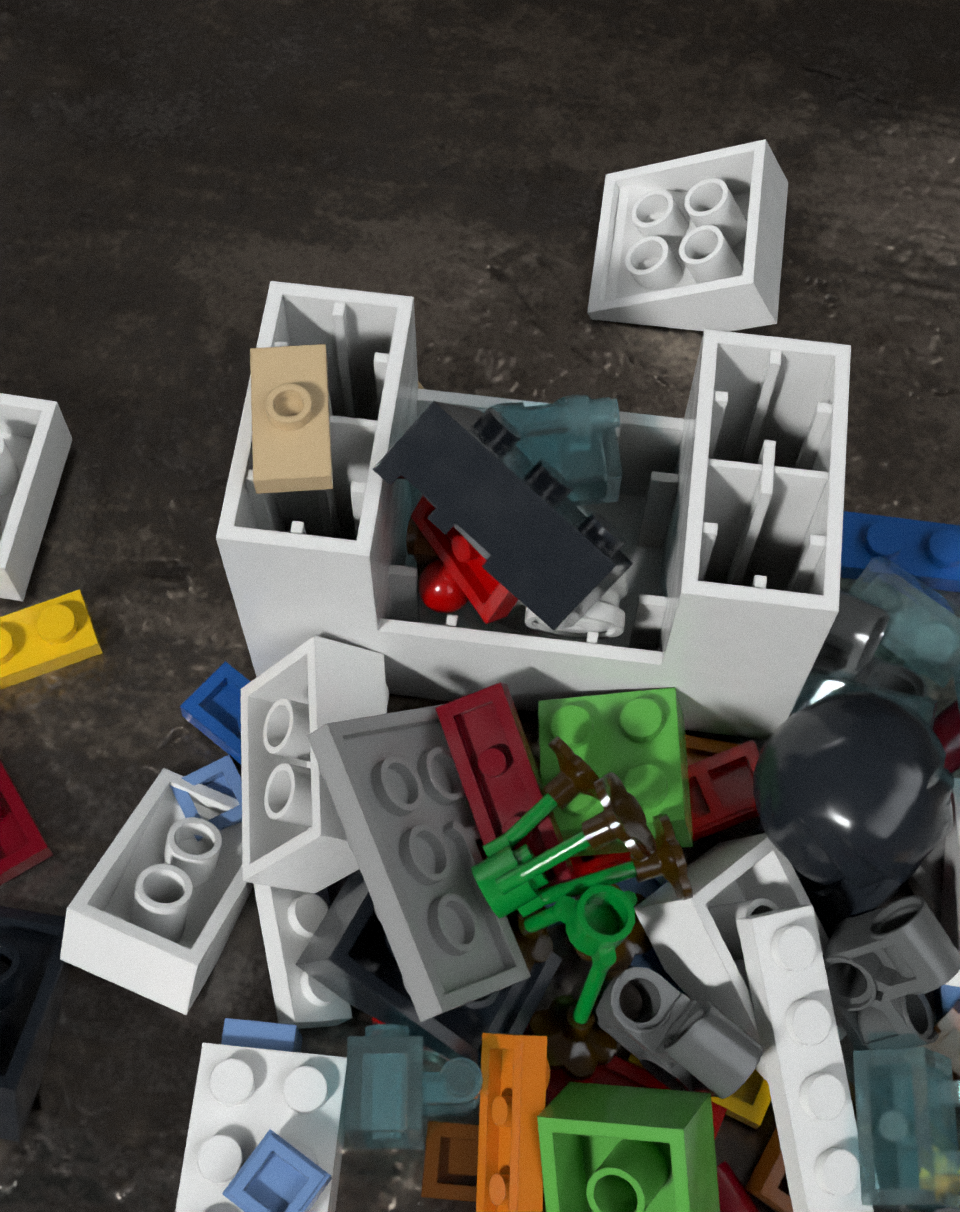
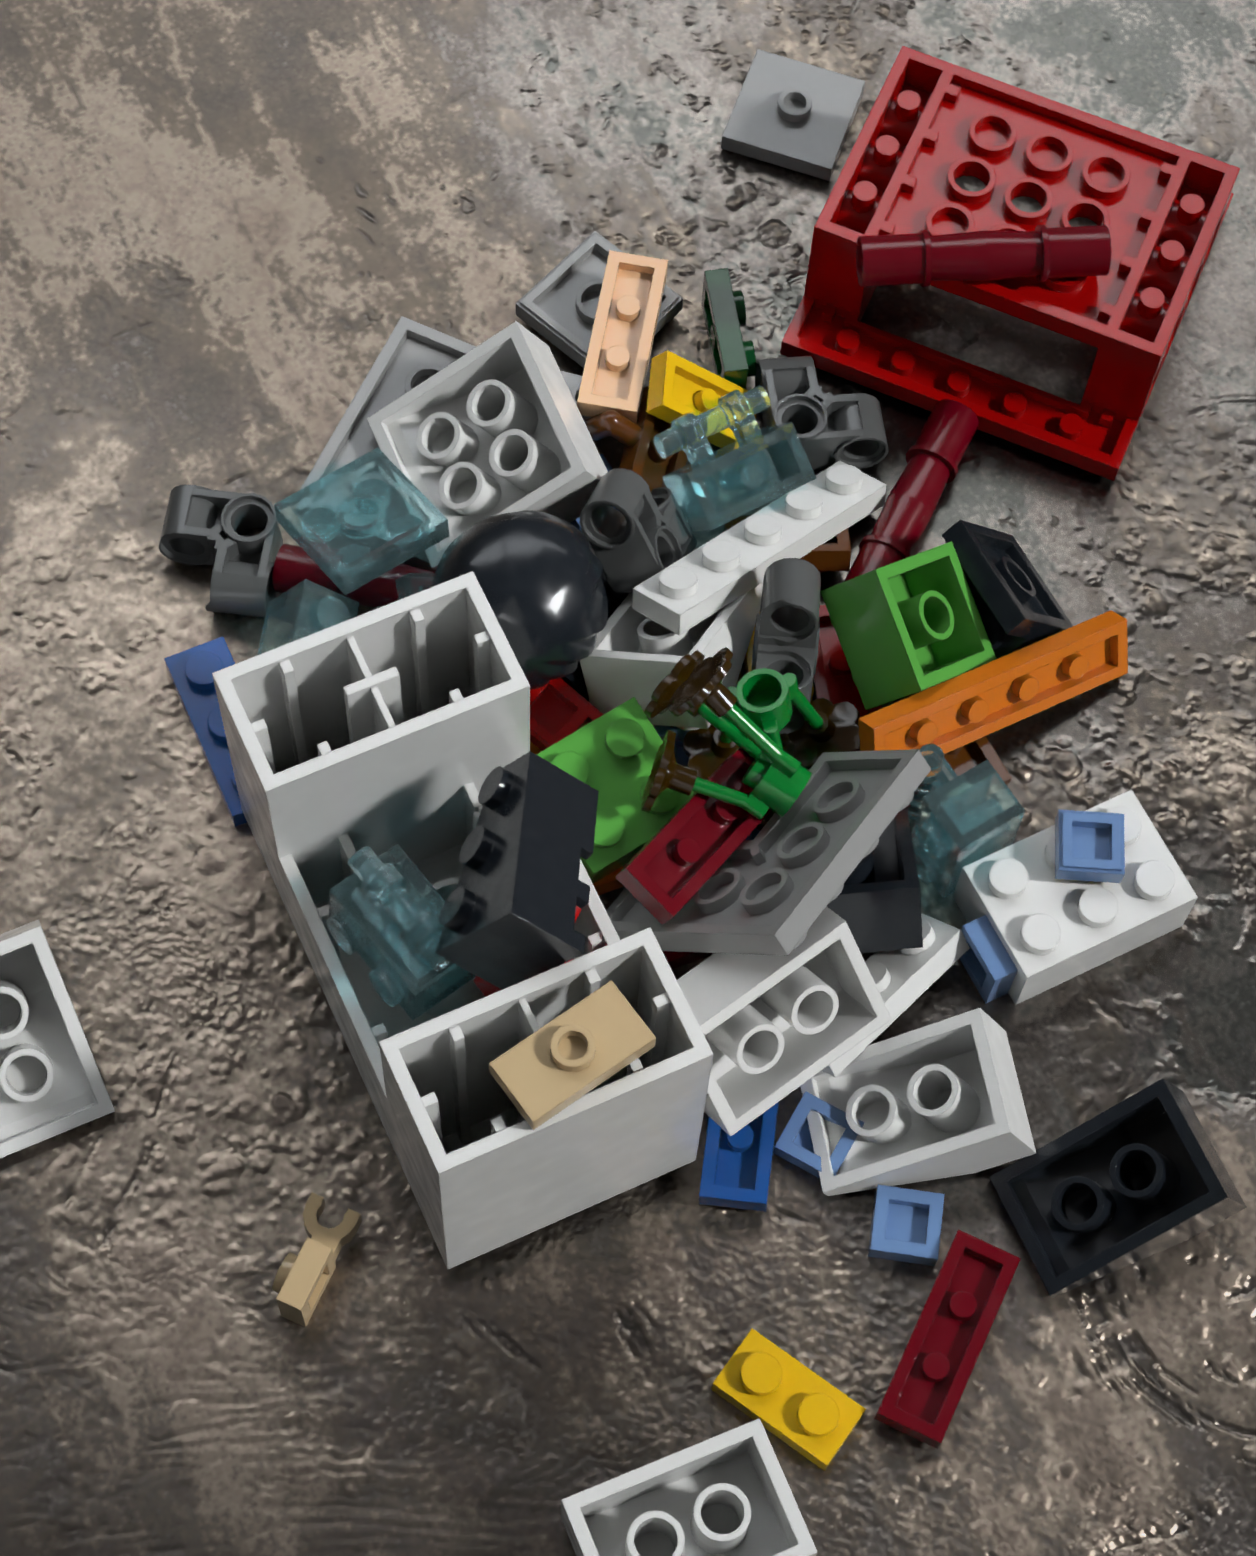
camera: 125 degrees left, 0 degrees up
none -> medium blue tile [868,1184,945,1266]

